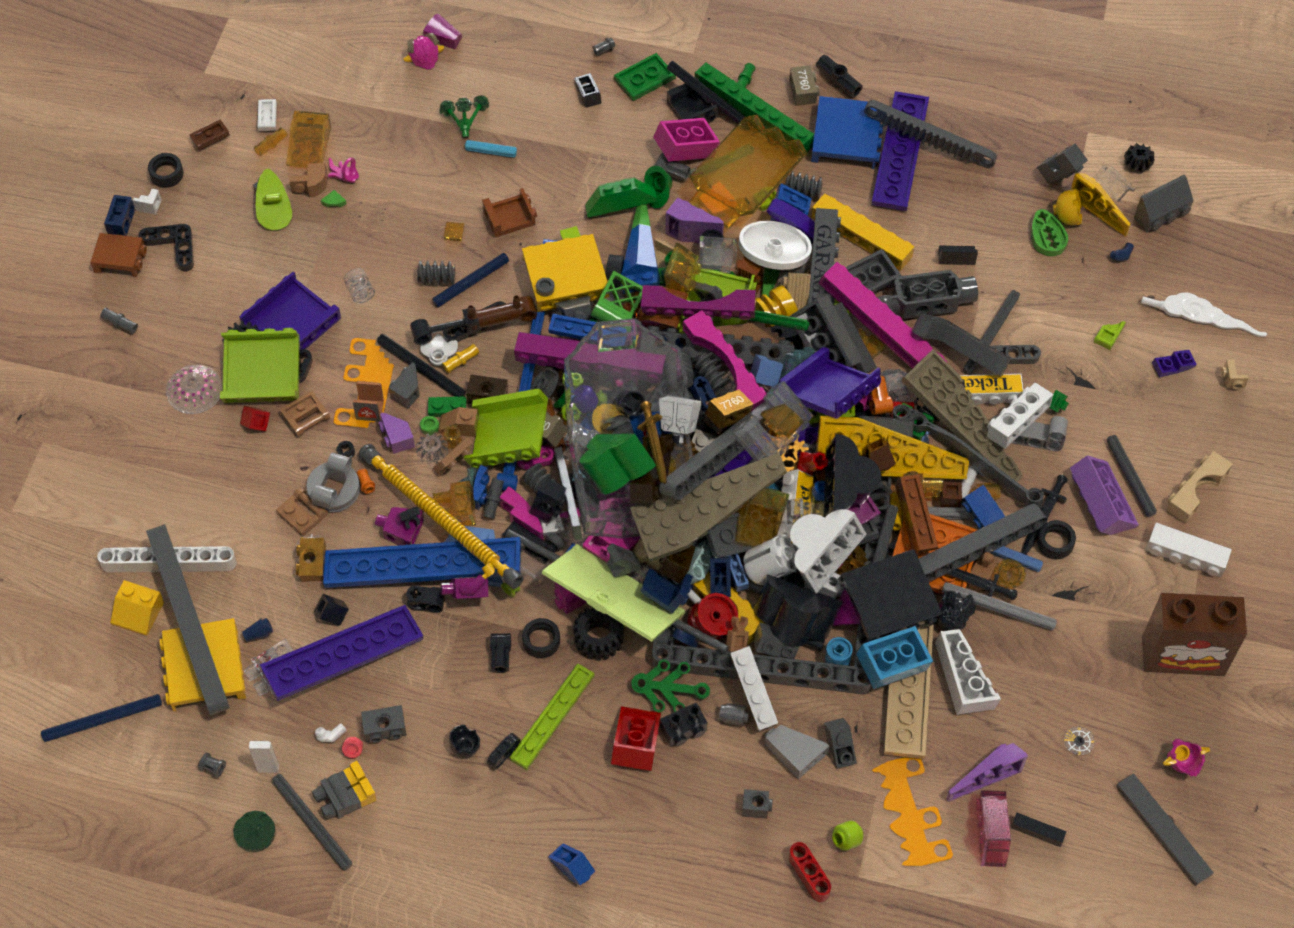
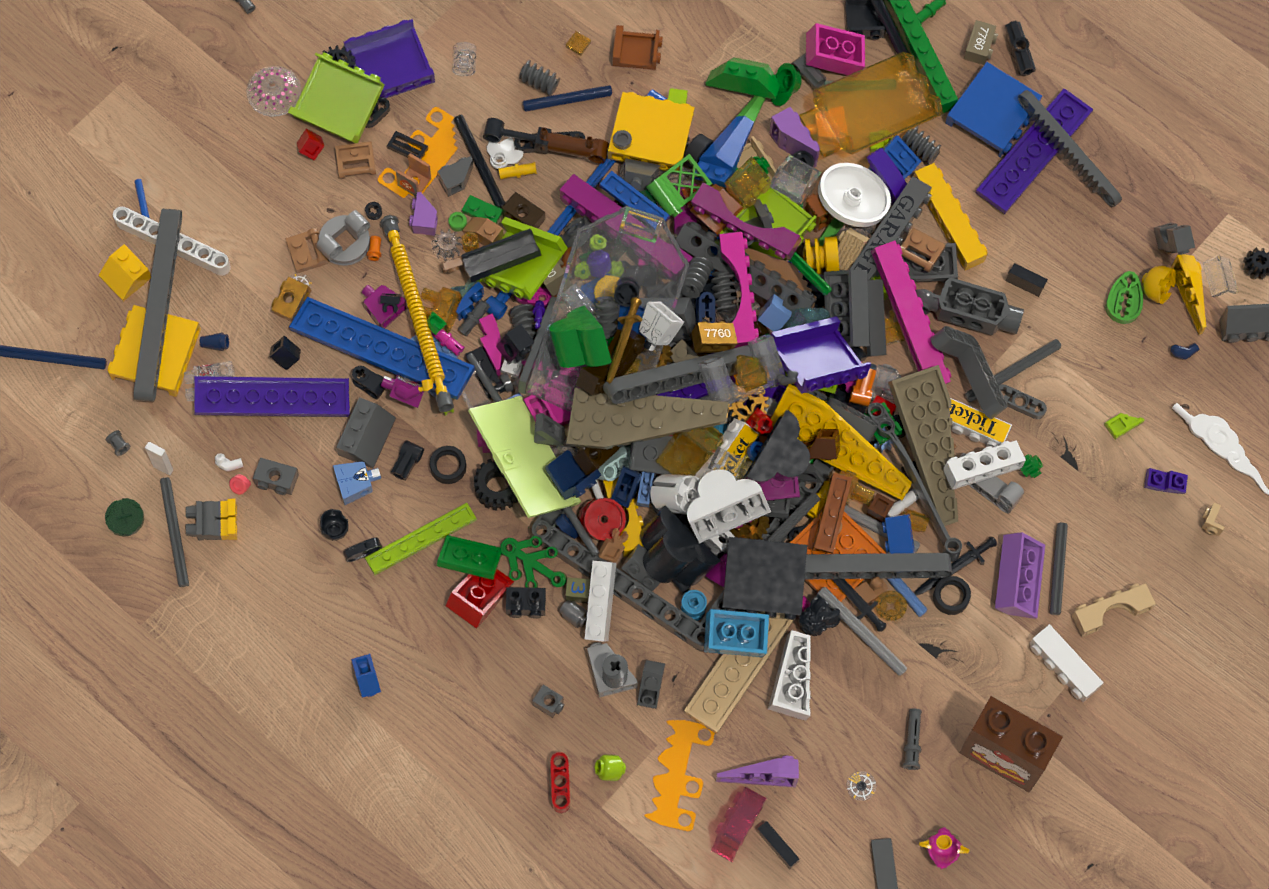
camera: 25 degrees right, 10 degrees up
none -> blue piece [134,179,150,218]
none -> medium blue torso [333,462,381,505]
none -> dark grey slope [336,397,396,469]
none -> black tile [387,131,429,159]
none -> green tile [427,311,447,335]
none -> dark pink pin [431,329,465,356]
none -> green tile [437,535,502,580]
none -> black panel [461,229,542,283]
none -> dark purple piece [533,300,545,329]
none -> olive brick [566,577,591,603]
none -> dark grey piece [602,654,628,688]
none -> dark grey arm [777,370,798,386]
none -> medium nougat plate [900,227,946,272]
none -> dark grey pin [902,708,922,770]

